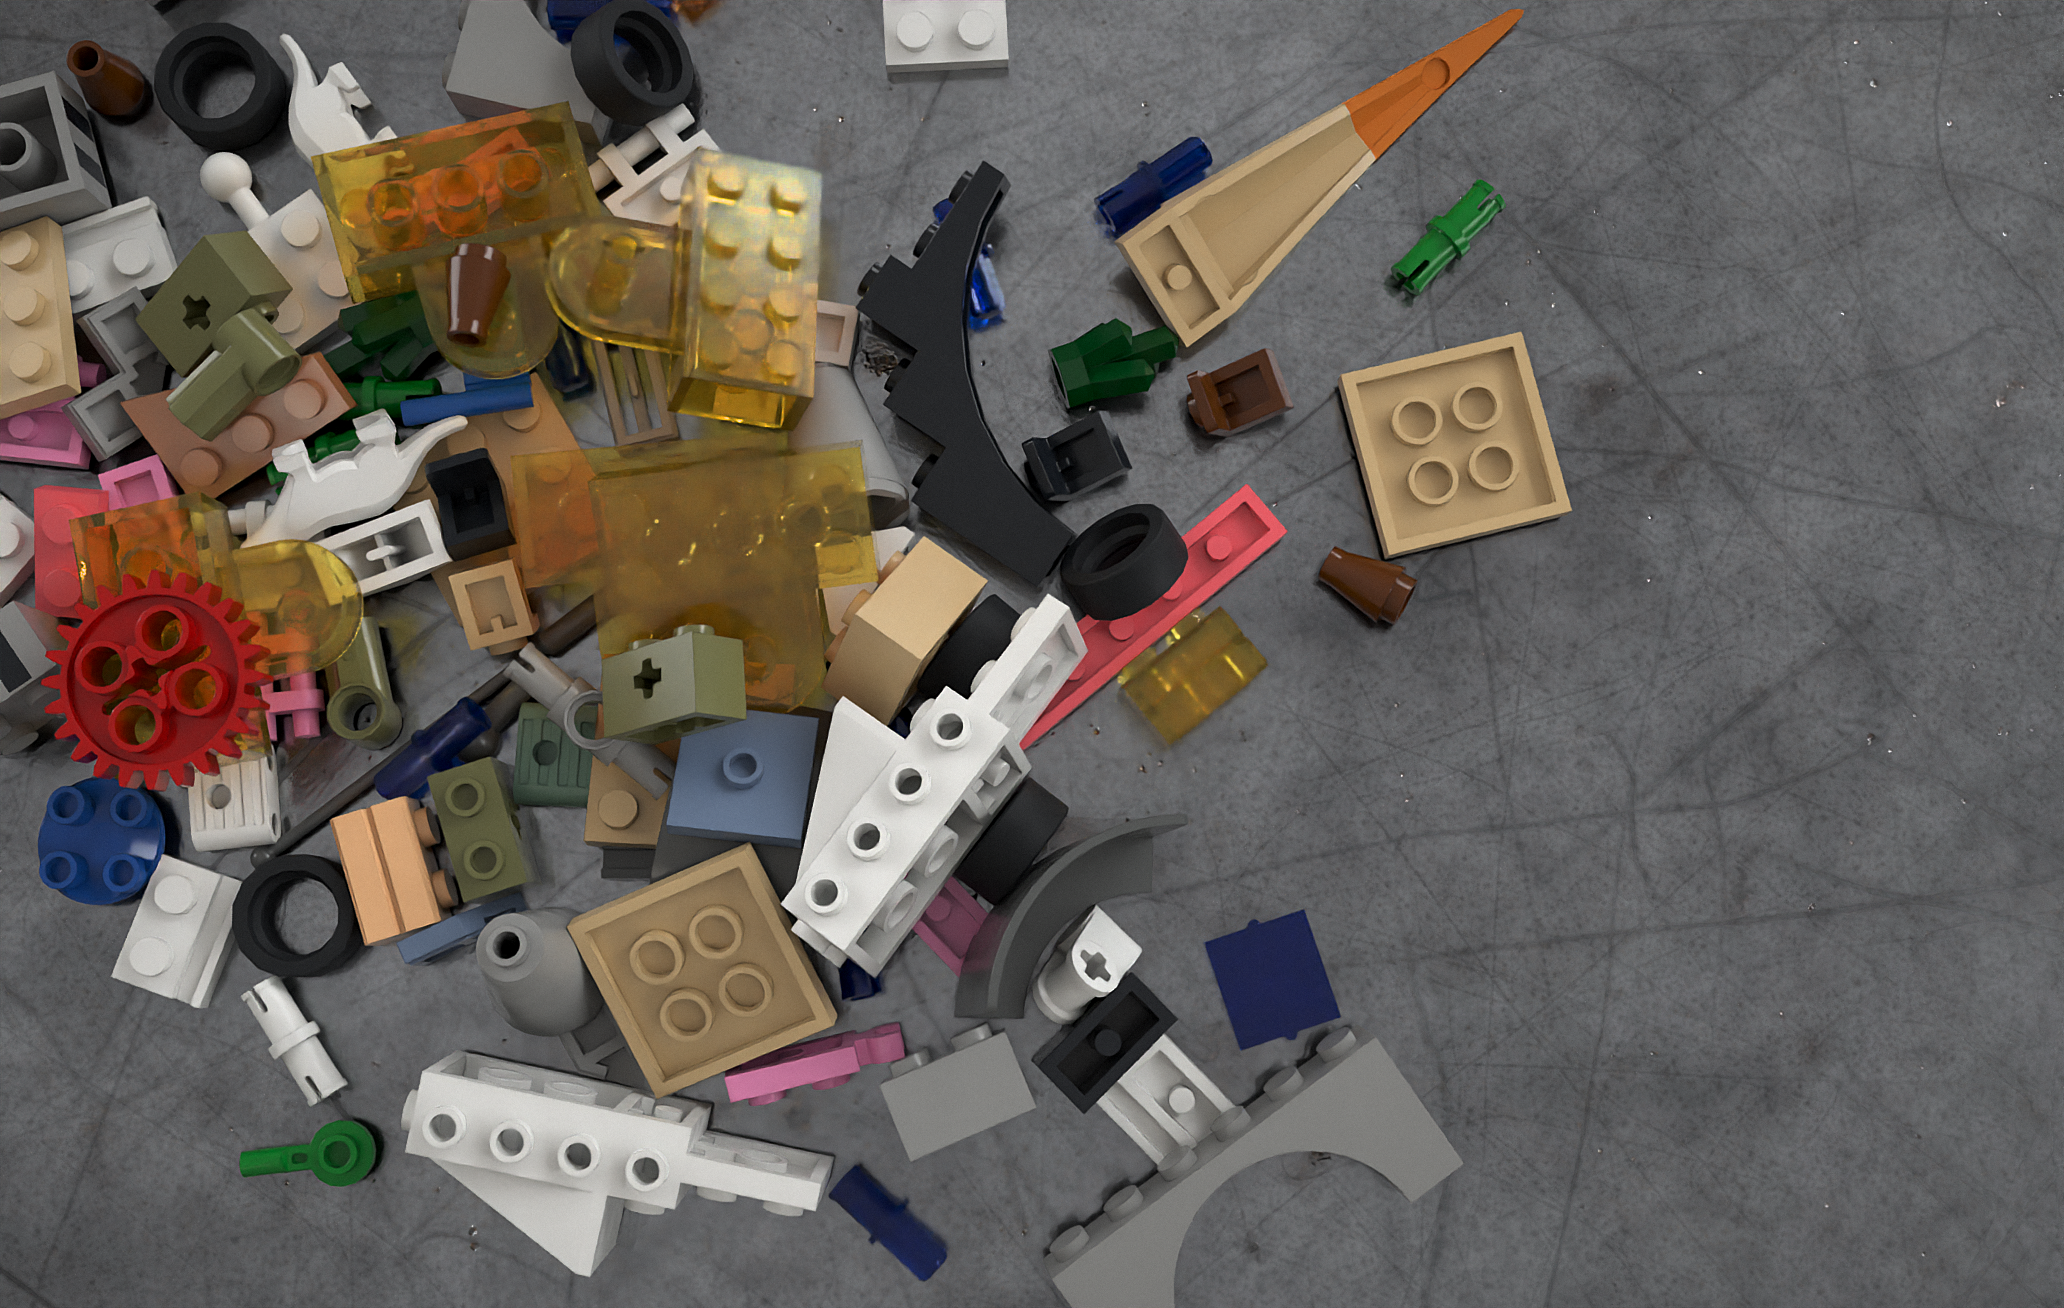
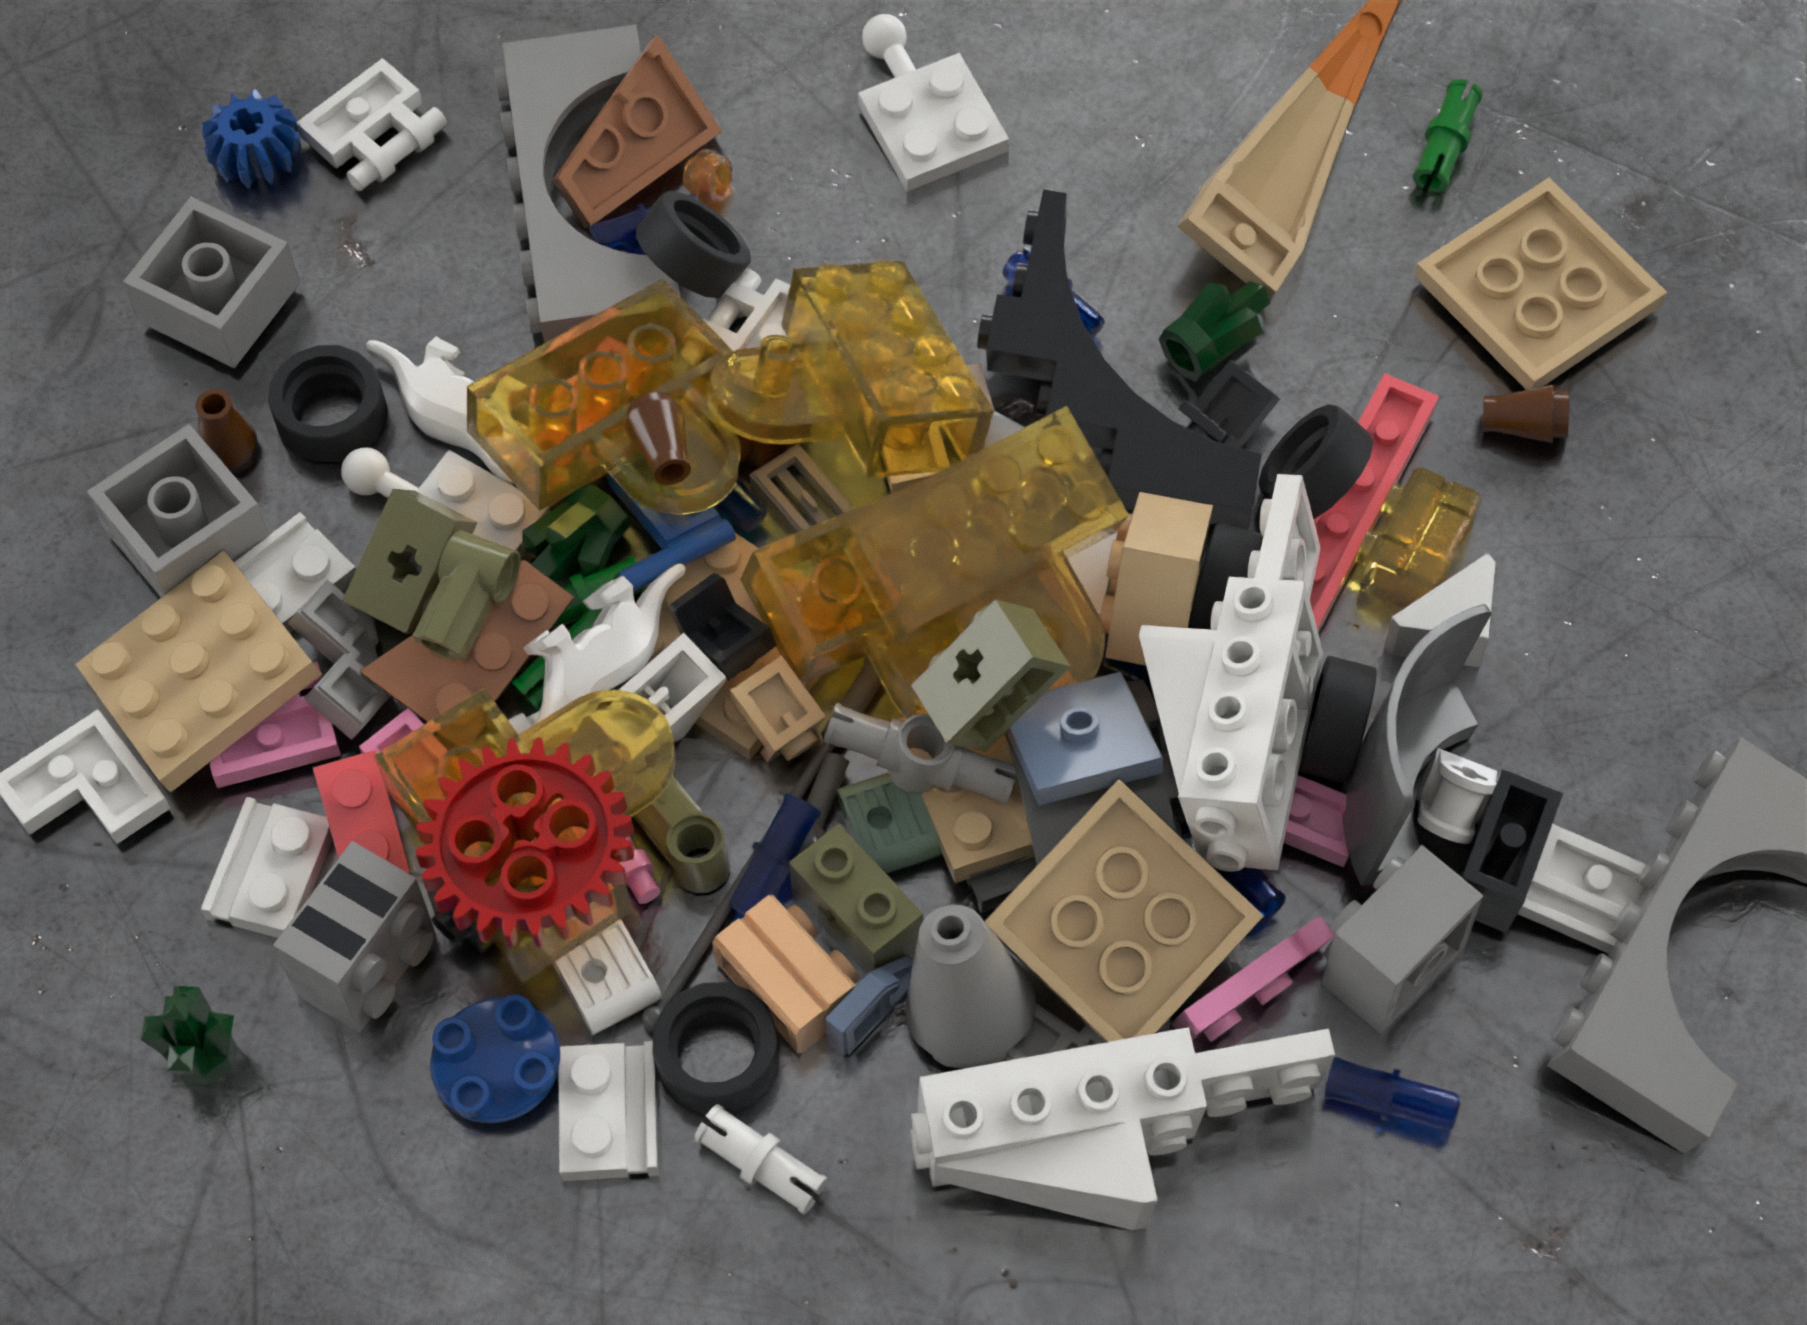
camera: 15 degrees left, 20 degrees down
green plate [239,1120,376,1187] -> none
clear blue axle [1094,136,1213,232] -> none
reddish brown bracket [1187,348,1294,437] -> none
clear blue piece [1203,909,1341,1051] -> none
none -> white slope [1384,553,1496,667]

